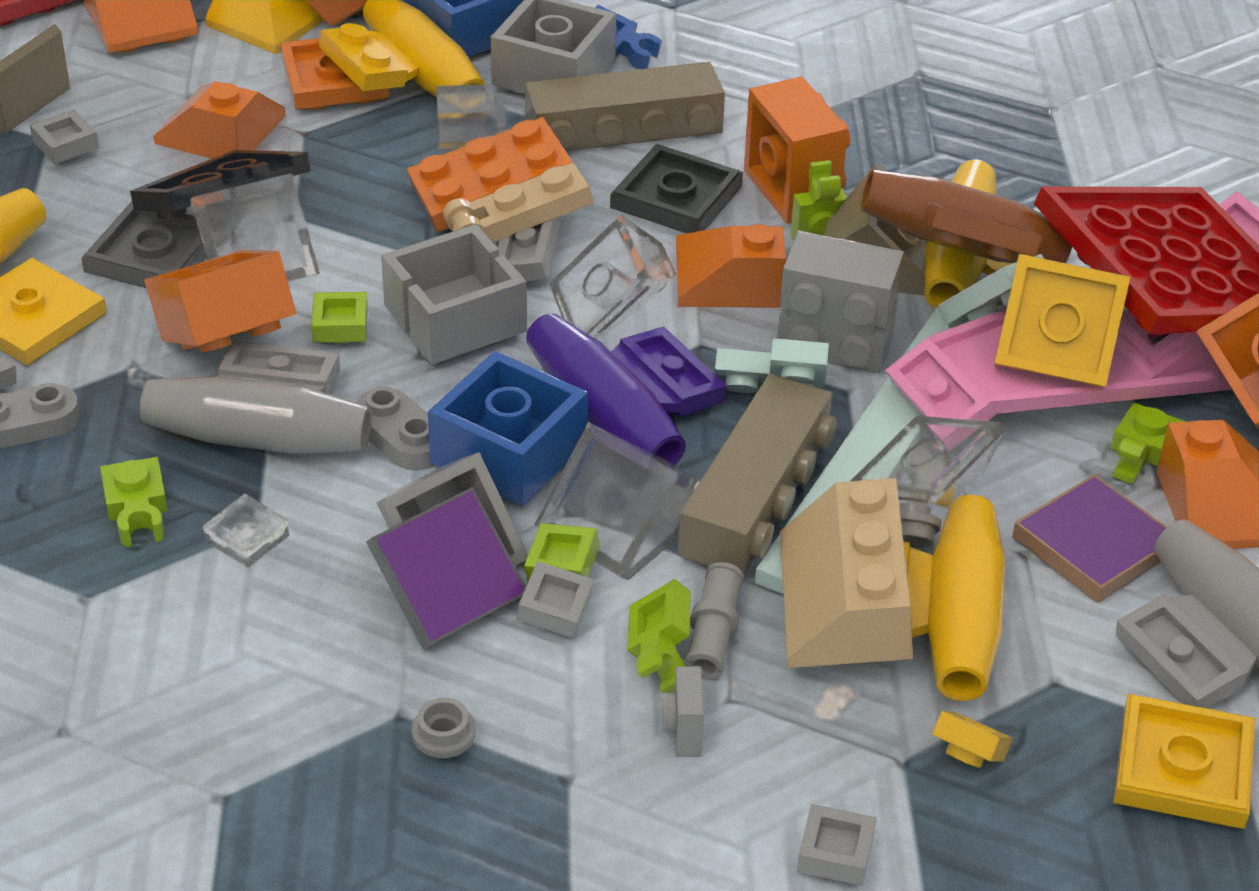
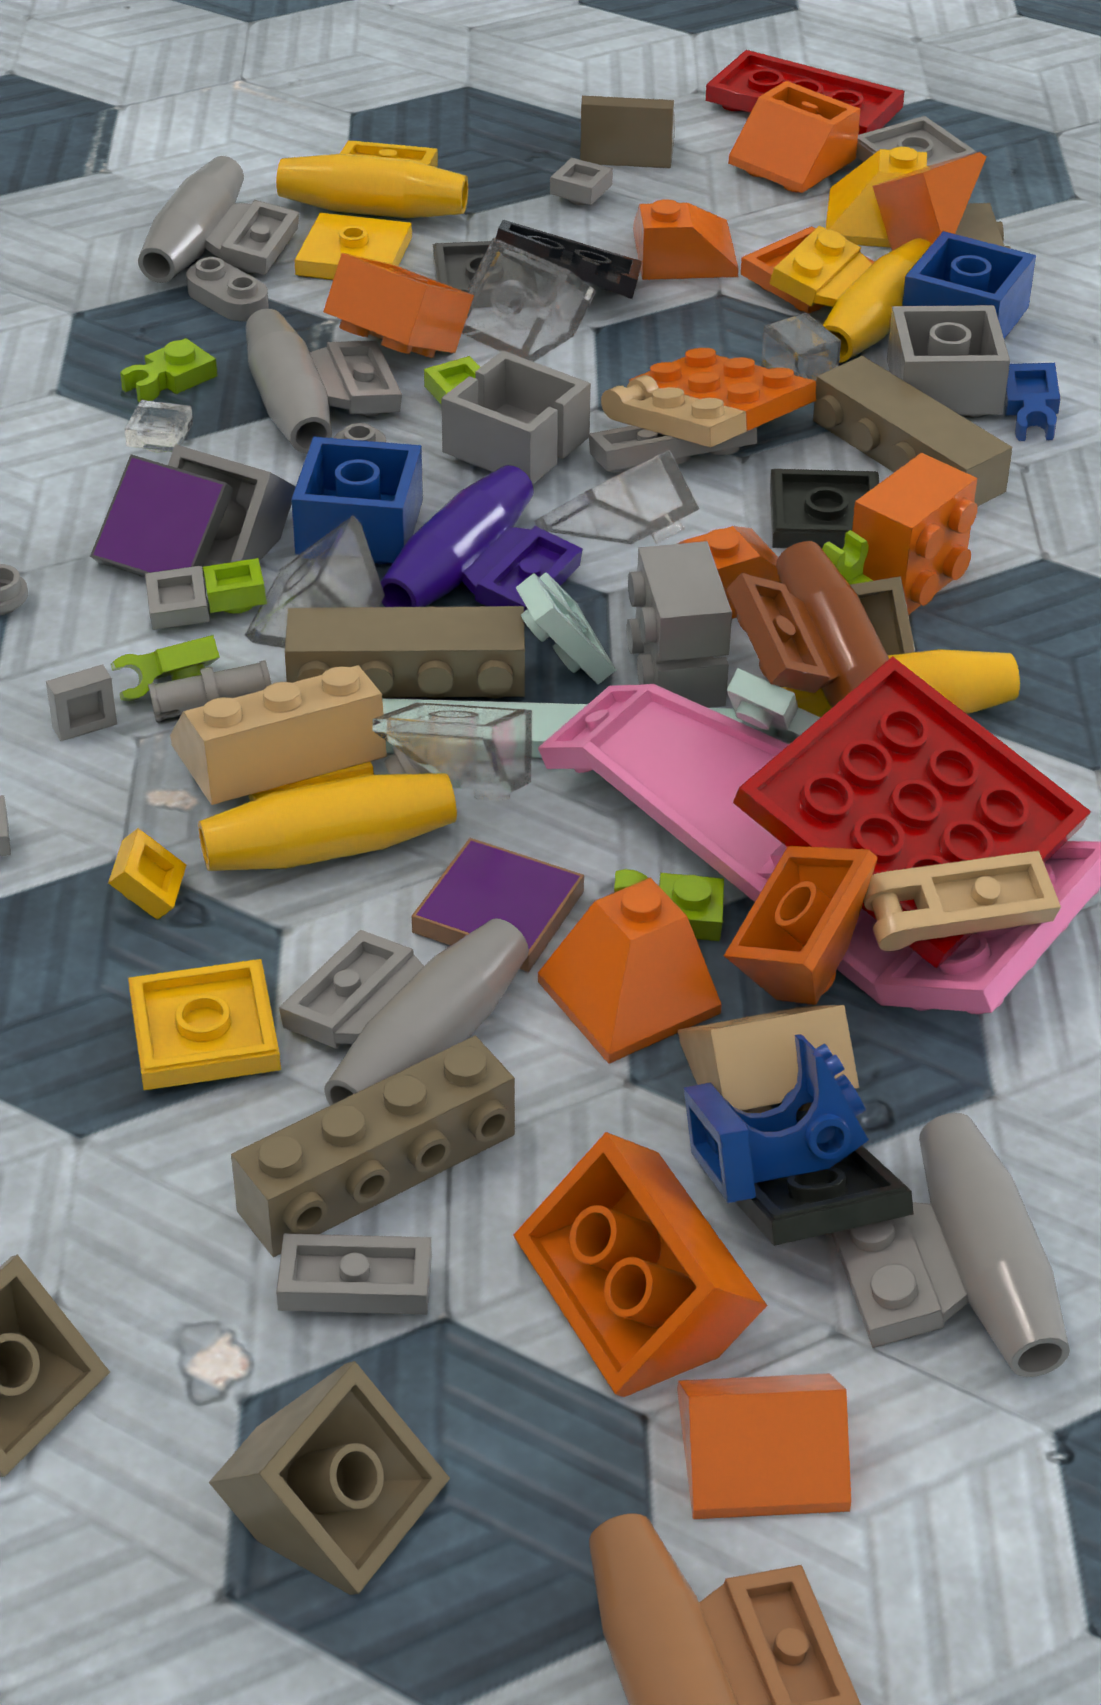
camera: 65 degrees right, 0 degrees up
yellow plate [995,254,1130,388] -> none

